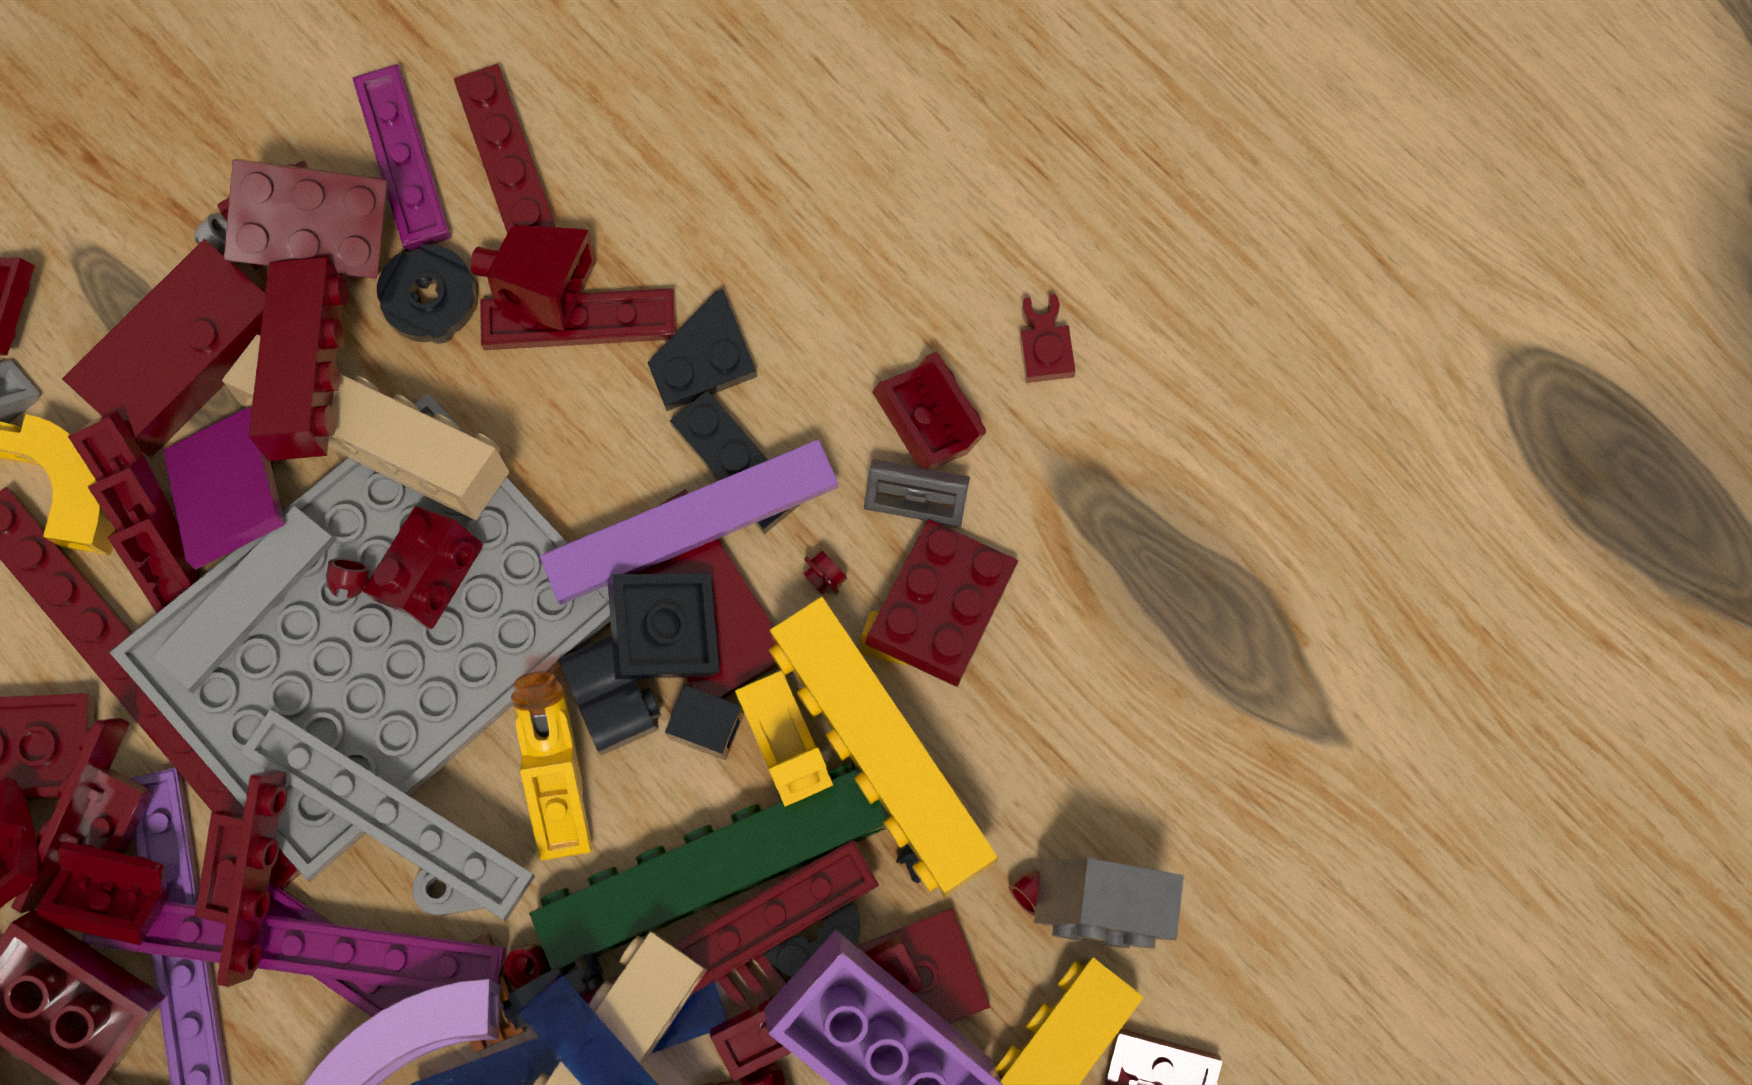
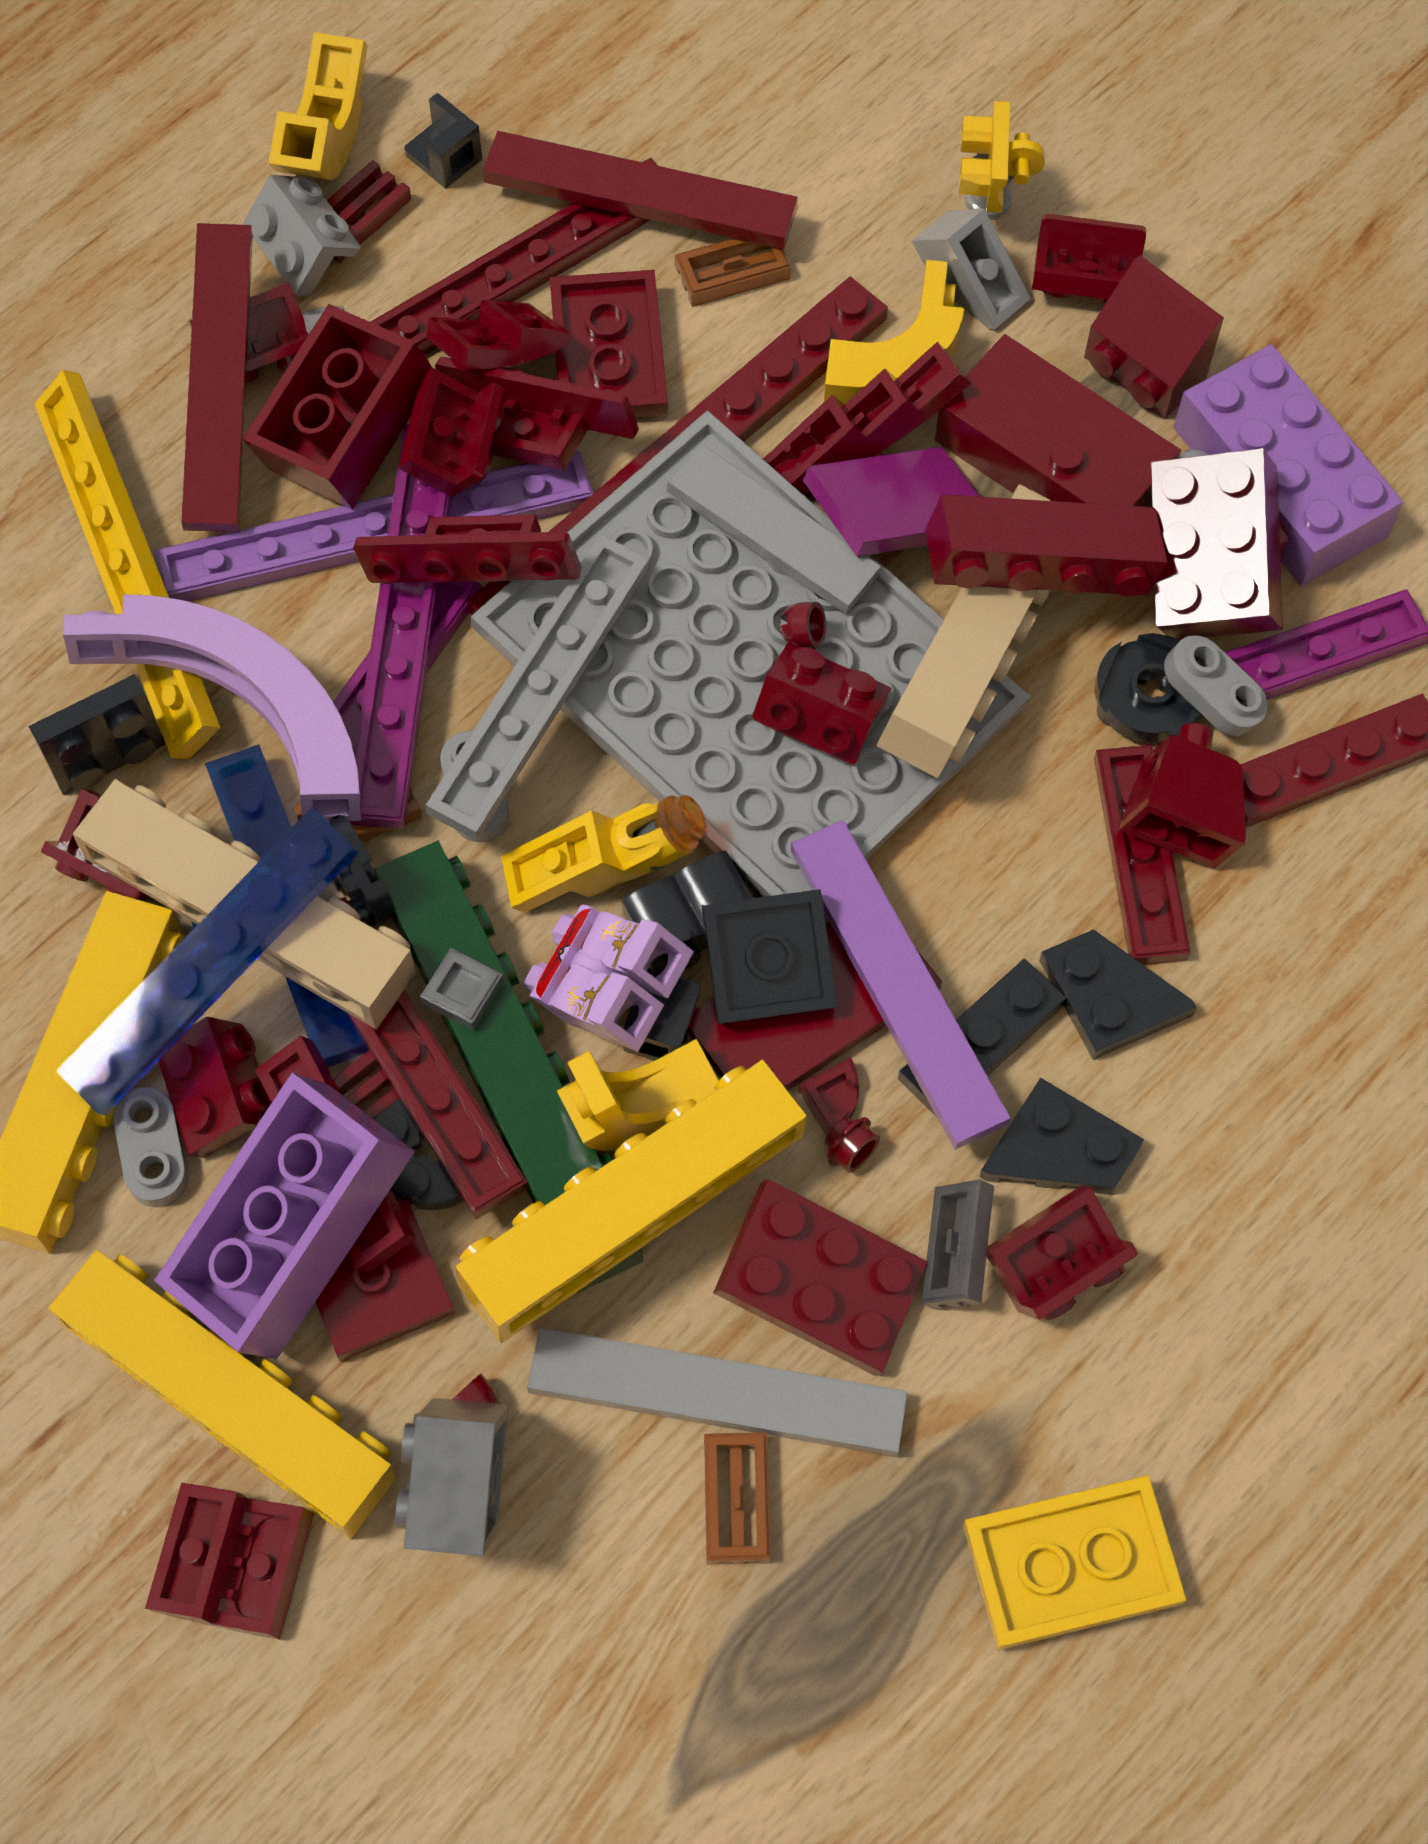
camera: 85 degrees right, 10 degrees down
dark red hinge [505,944,551,988] -> none
dark red plate [1019,294,1076,383] -> none
none -> flat silver tile [420,948,504,1031]
none -> lavender hips [523,904,694,1052]
none -> light grey tile [527,1328,907,1457]
none -> dark orange tile [704,1432,771,1565]
none -> dark red tile [799,1057,859,1137]
none -> yellow plate [963,1475,1187,1651]
none -> black wing [979,1077,1144,1195]
none -> dark red slope [1084,255,1224,419]
none -> light grey plate [1164,636,1267,736]
none -> medium lavender brick [1174,344,1403,586]

